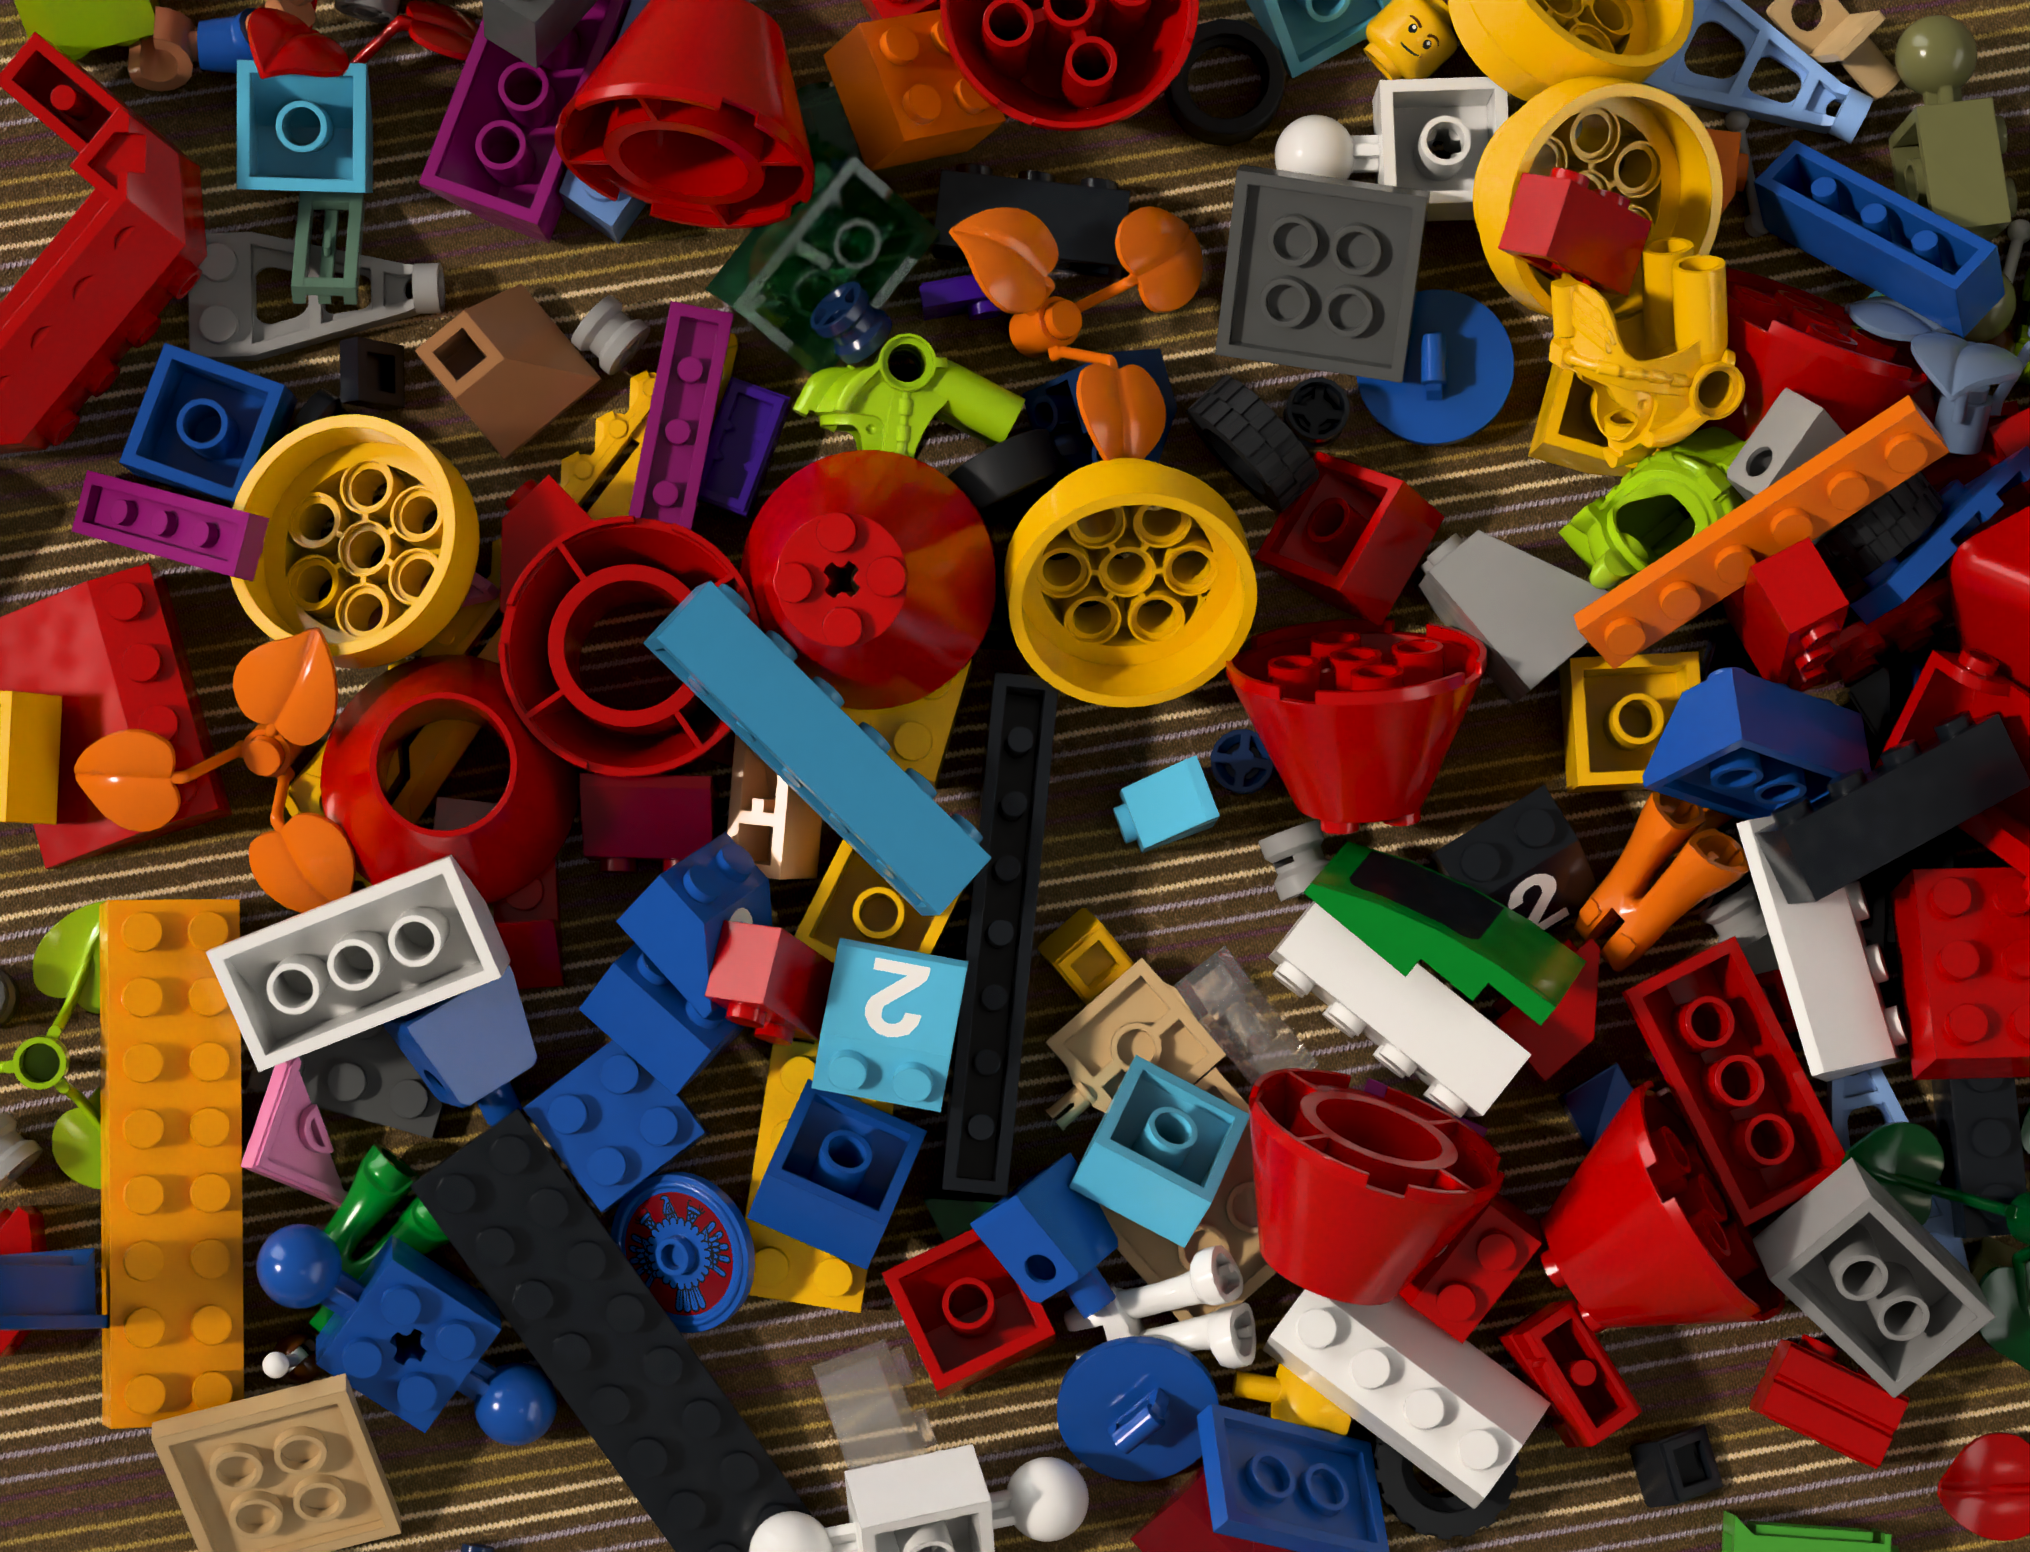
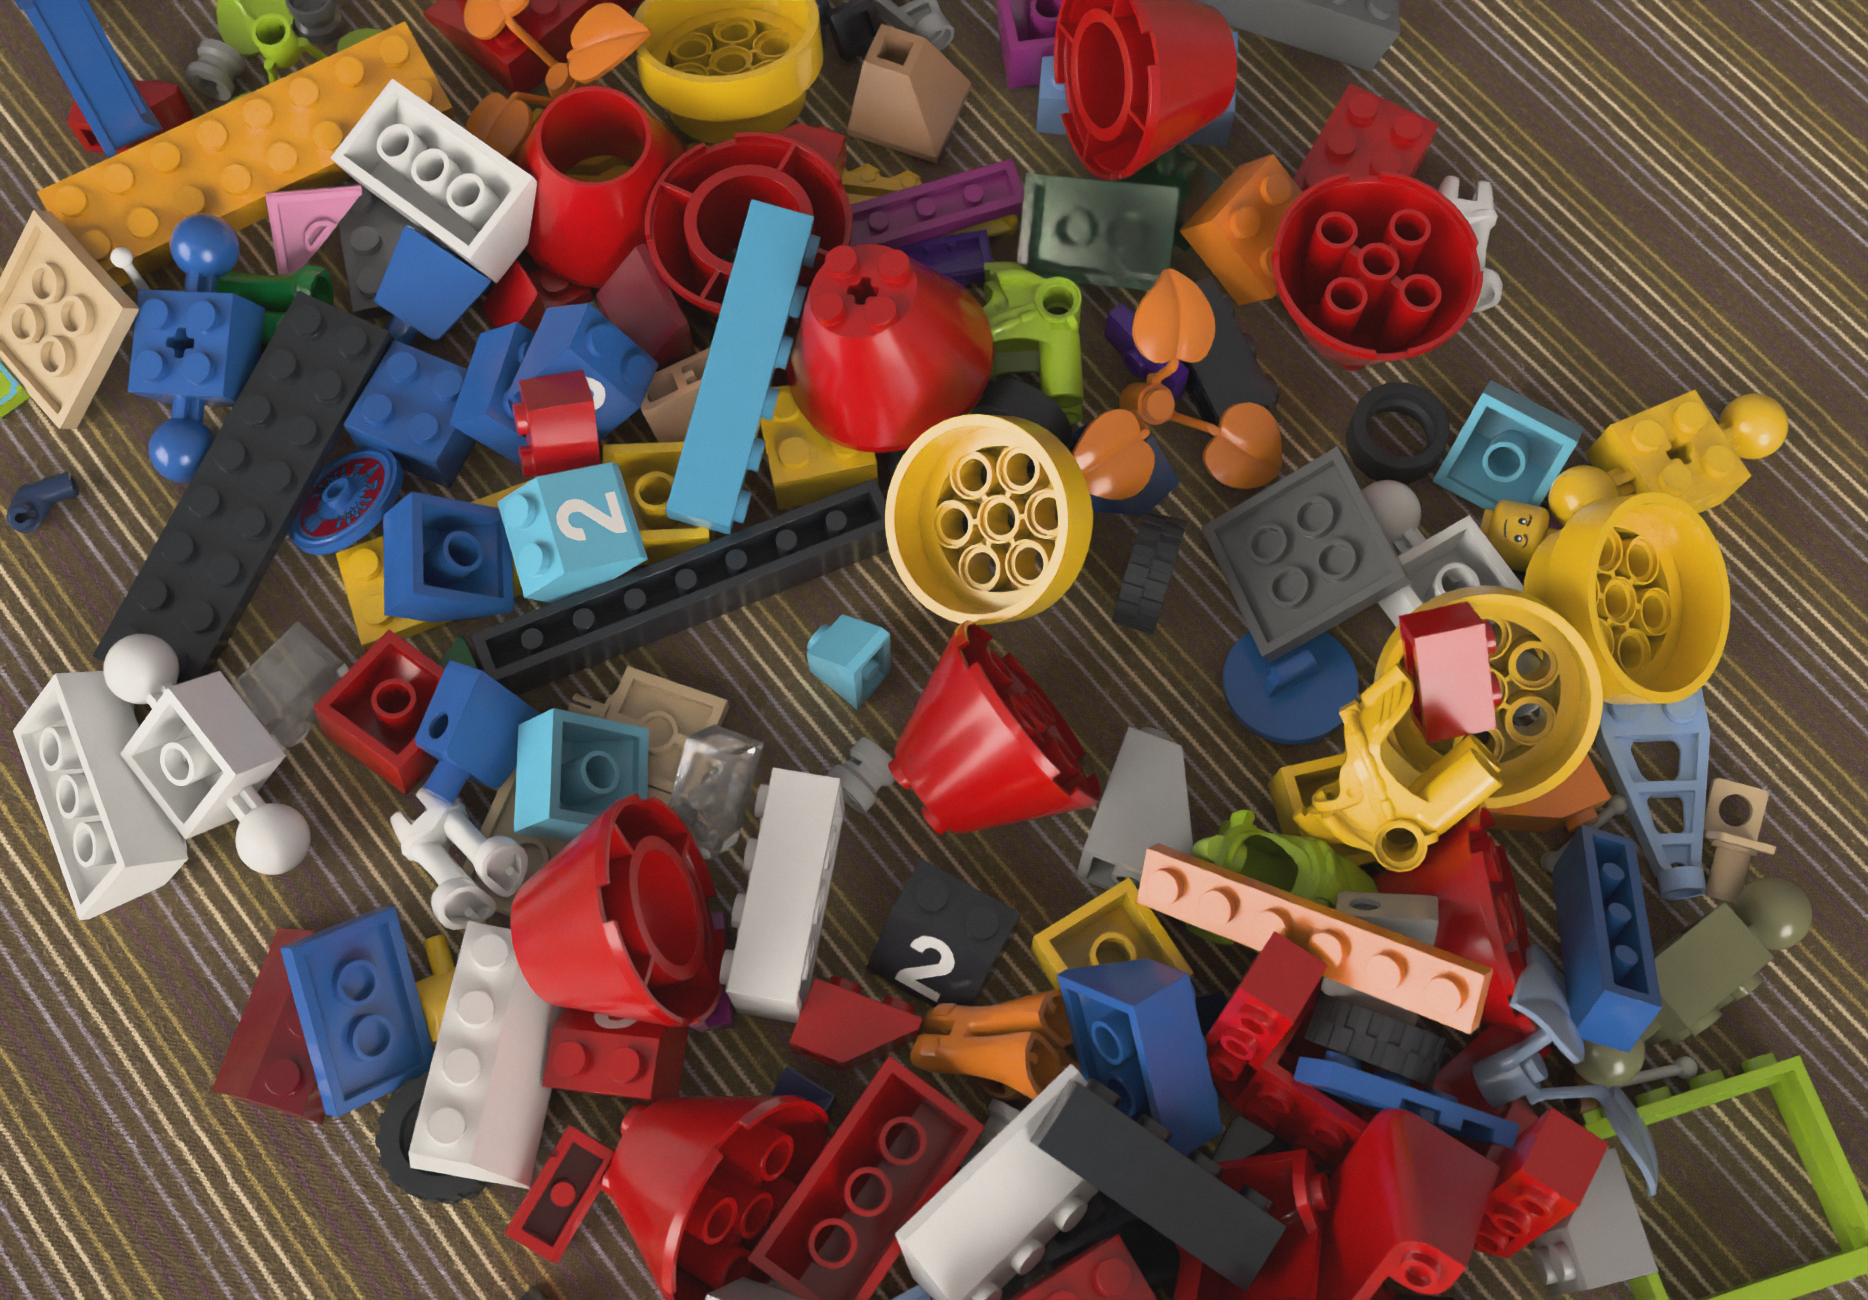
camera: 65 degrees right, 15 degrees down
light grey wheel [571,295,650,375] -> none
dark blue wheel [810,281,892,364] -> none
yellow slope [1038,908,1135,1006] -> none
blue shield [1057,1336,1219,1481] -> none
dark blue wheel [1210,729,1276,795] -> none
red slope [1254,451,1445,626] -> none
black wheel [1282,377,1350,451] -> none
green slope [1303,841,1586,1026] -> none

